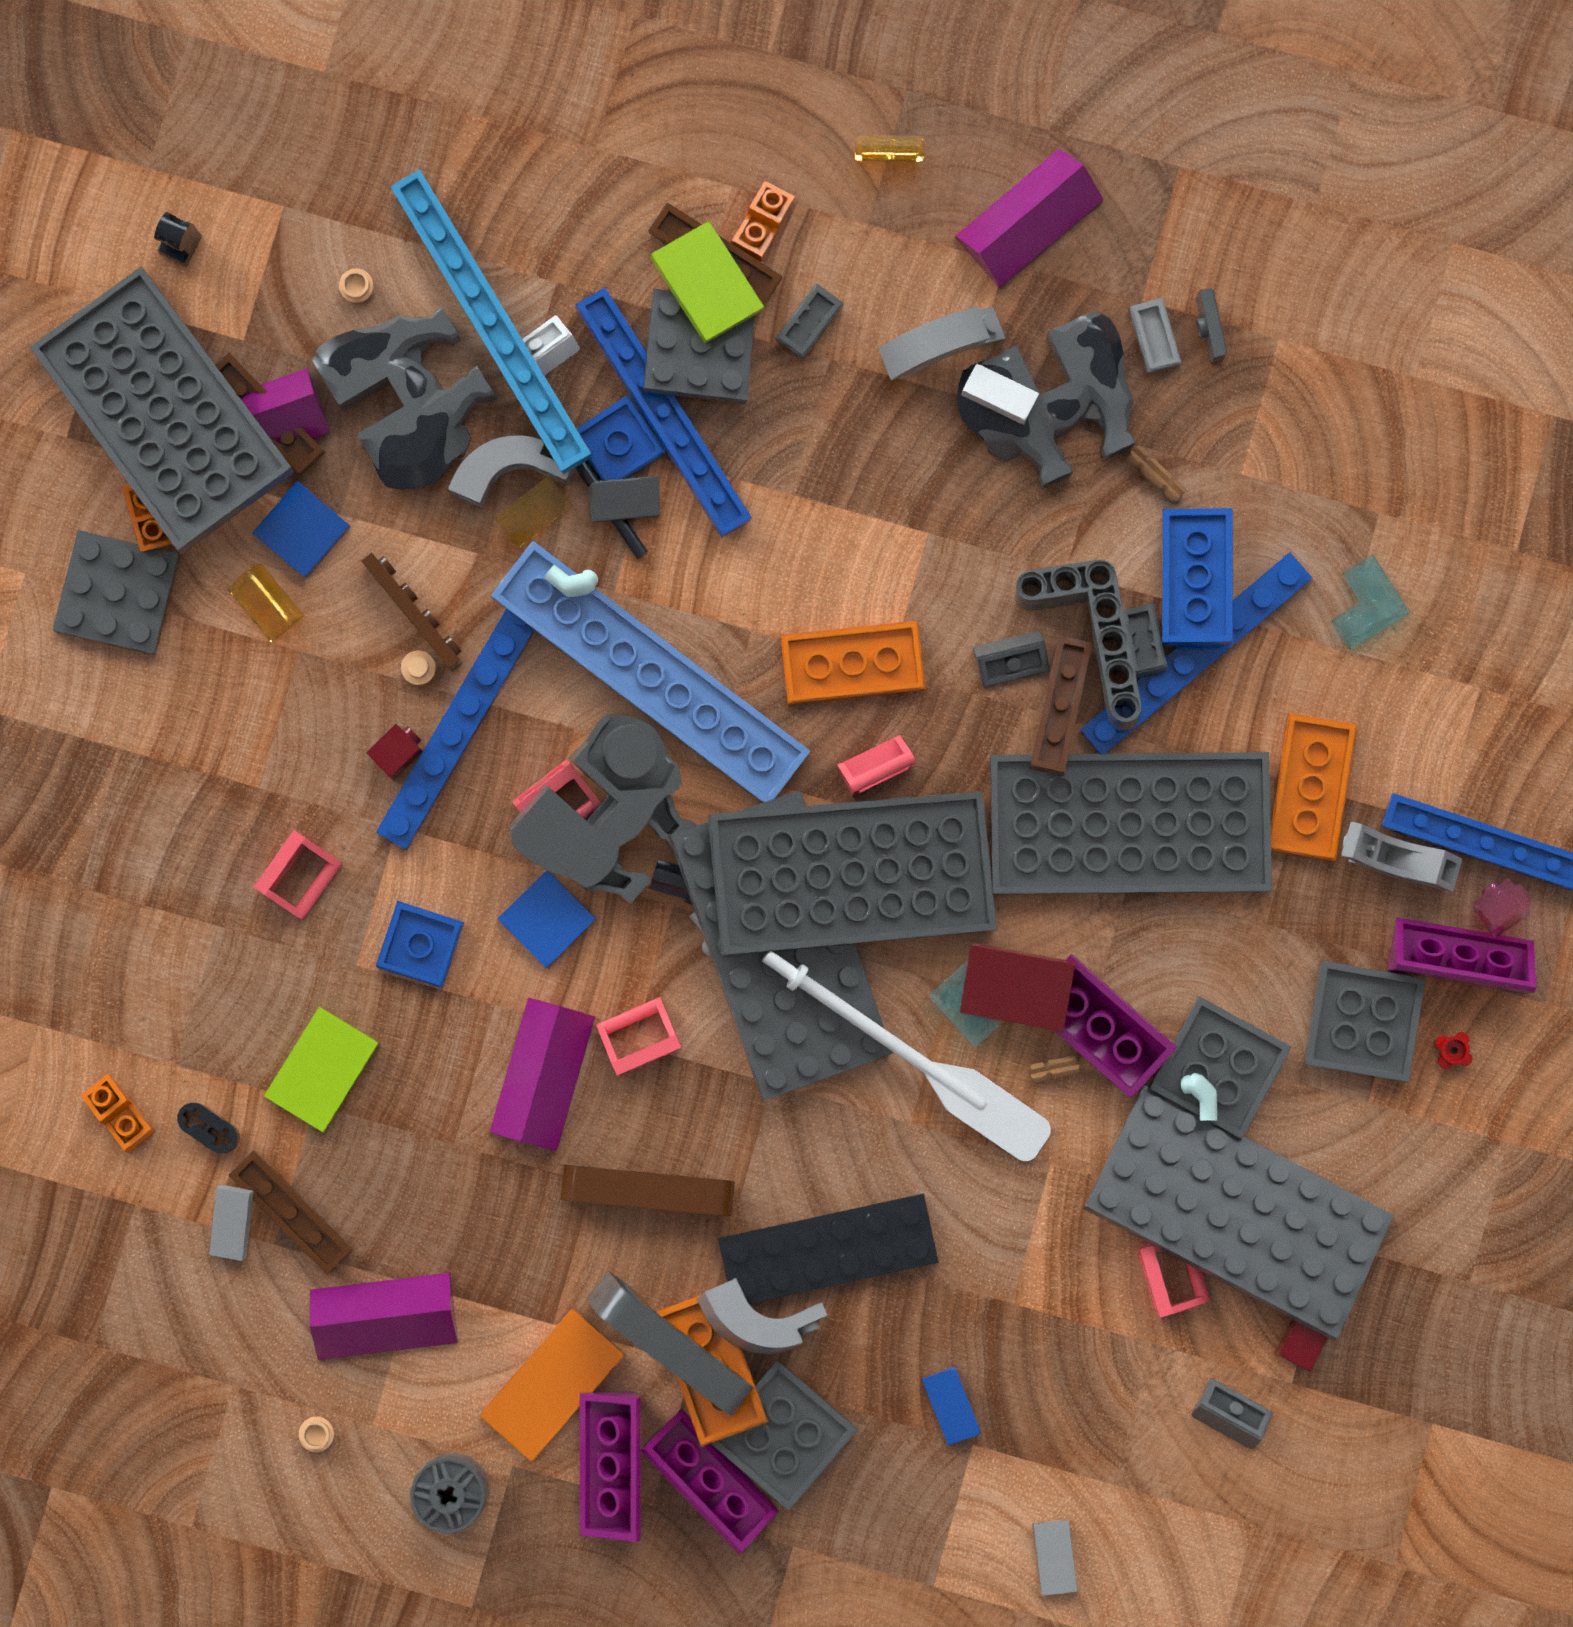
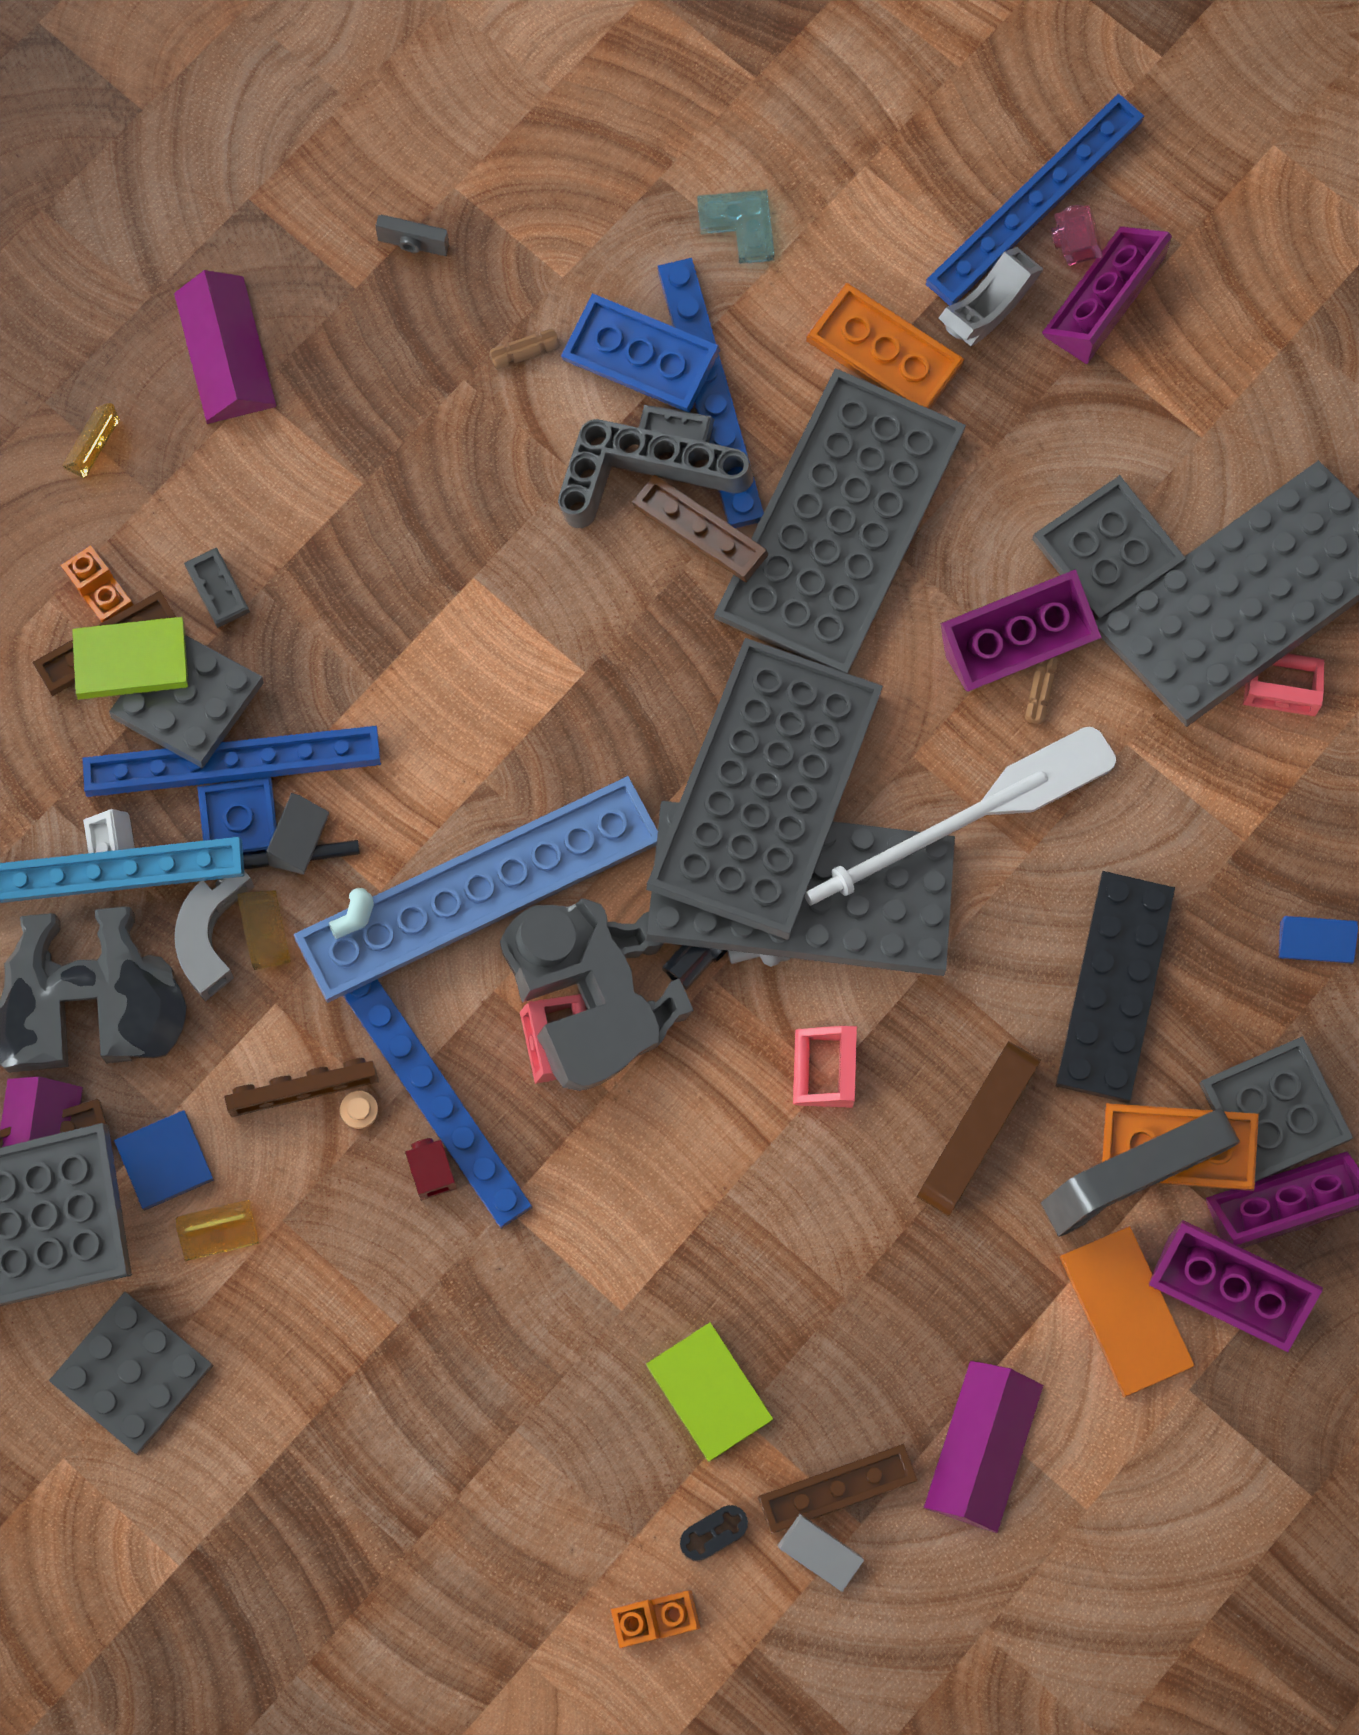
camera: 65 degrees left, 10 degrees down
orange slope [122,486,173,553] -> none
coral tile [254,830,343,921] -> none
light nougat plate [299,1416,334,1452] -> none
blue tile [375,901,464,989] -> none
dark grey wheel [410,1452,490,1534] -> none
magenta slope [490,997,596,1151] -> none
blue tile [497,870,596,968] -> none
light grey arch [697,1279,827,1354] -> none
orange tile [780,620,926,705] -> none
coral tile [837,735,916,797] -> none
light grey arch [878,307,1006,380] -> none
clear light blue plate [928,960,1001,1048] -> none
dark grey animal [957,311,1136,490] -> none
dark red tile [959,943,1076,1032] -> none
white slope [961,364,1039,425] -> none
dark grey slope [973,631,1050,688] -> none
light grey tile [1129,297,1182,374] -> none
light aqua arm [1181,1073,1217,1120] -> none
dark grey plate [1303,961,1426,1082] -> none
red plate [1435,1032,1473,1069] -> none

